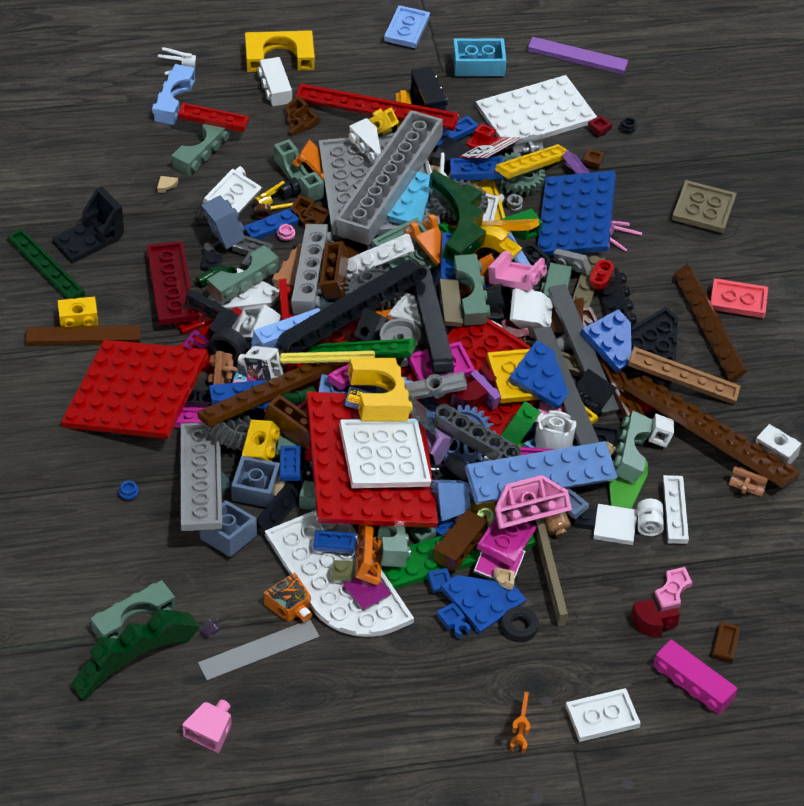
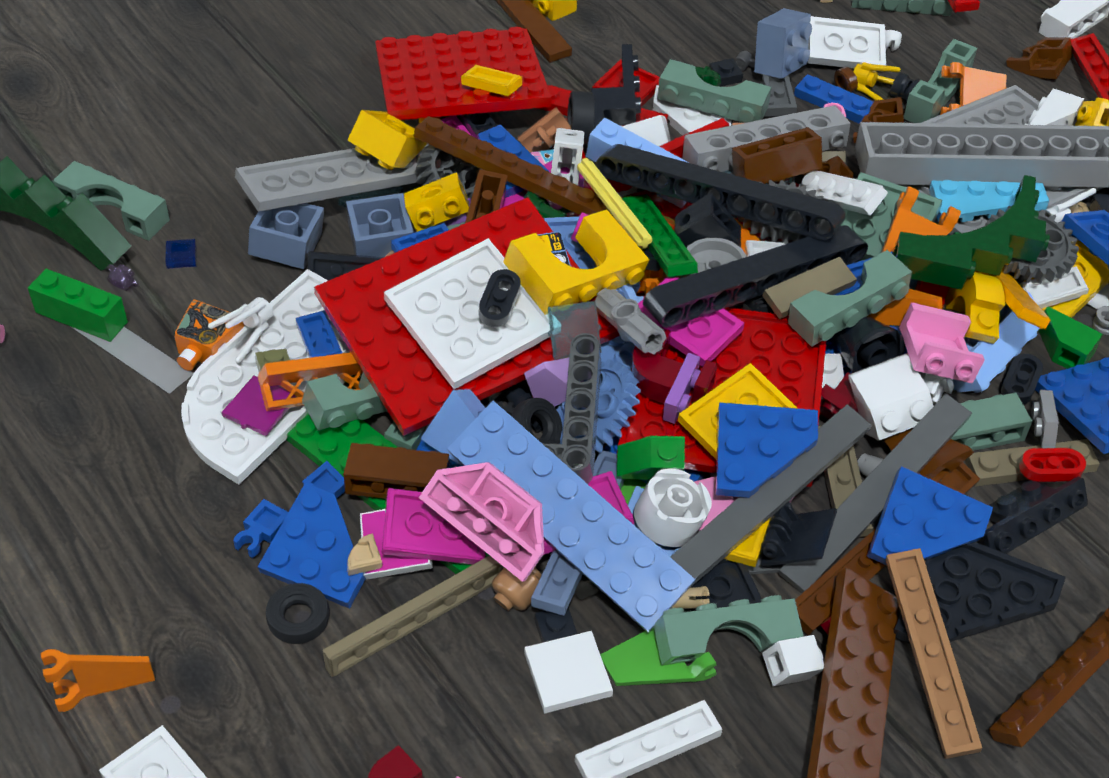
camera: 65 degrees right, 0 degrees up
blue plate [119,481,139,500] -> none
dark red plate [147,241,196,325] -> none
magenta tile [183,330,210,354] -> none
white wheel [637,499,664,536] -> none
none -> green brick [28,268,128,342]
none -> clear blue tile [165,239,197,269]
none -> white plant [208,297,273,363]
none -> yellow slope [348,110,428,170]
none -> yellow tile [461,65,522,96]
none -> black plate [478,269,521,327]

